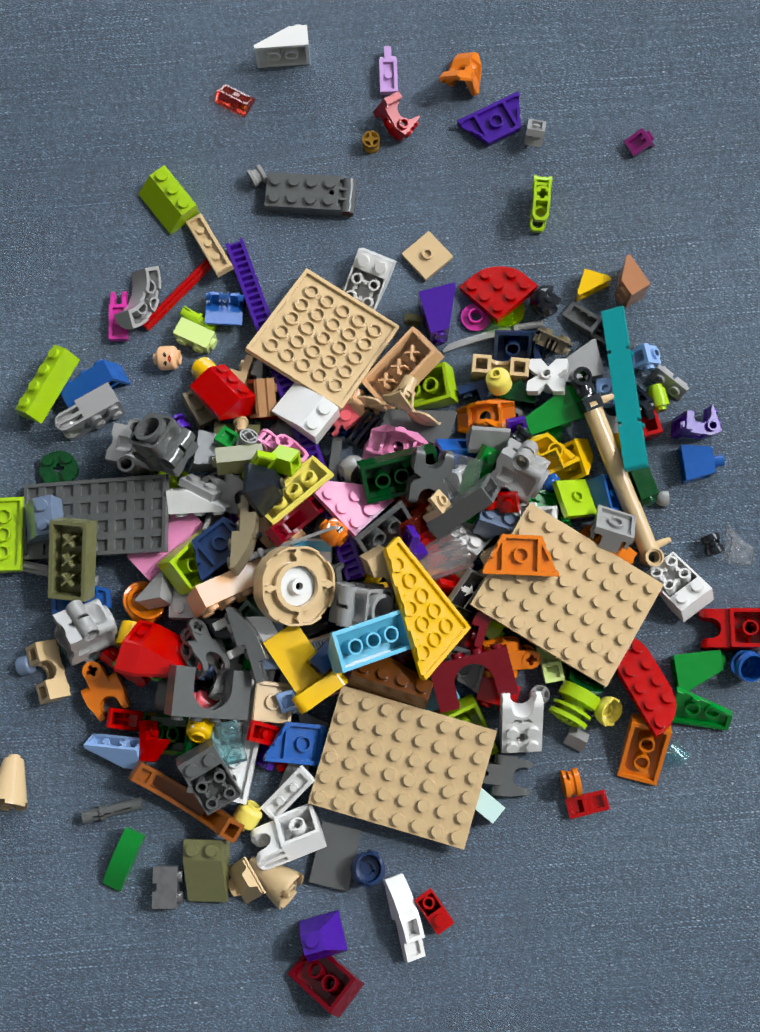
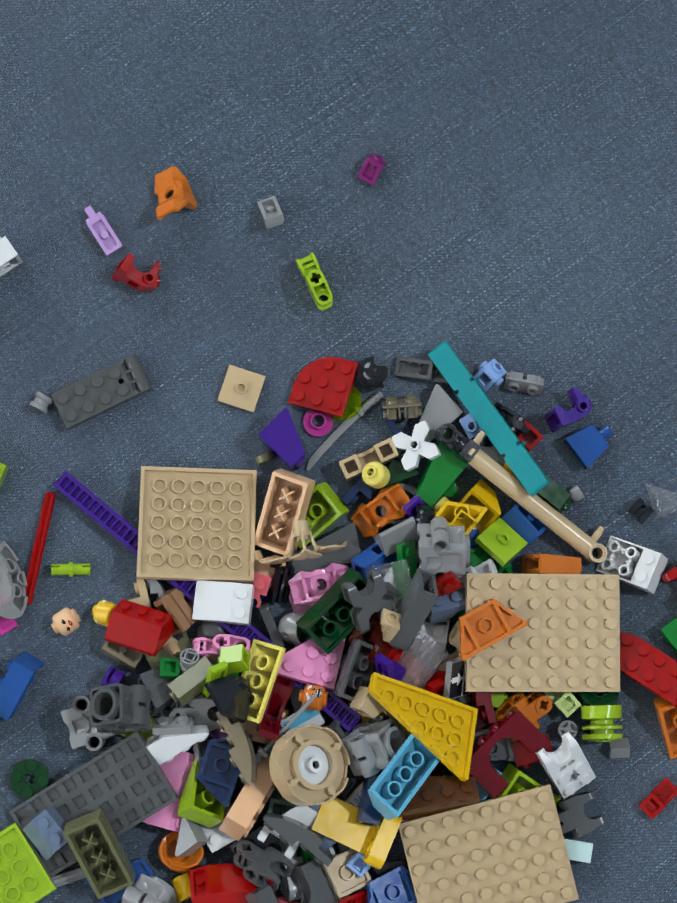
camera: 35 degrees left, 5 degrees up
light grey brick [55,382,126,440] -> none
yellowish green brick [173,317,218,354] -> none
tan tile [185,213,234,278] -> none
blue hinge [205,291,244,326] -> none
white slope [343,248,397,311] -> none
pearl gold wheel [362,131,380,154] -> none
dark purple wing [457,91,521,146] -> none
dark blue slope [493,330,533,364] -> none
orange wheel [560,767,583,799] -> none
yellow slope [575,269,612,302] -> none
light grey panel [589,505,636,553] -> none
light yellow hair [594,696,622,727] -> none
nougat slope [615,254,650,308] -> none
lime brick [647,383,670,413] -> none

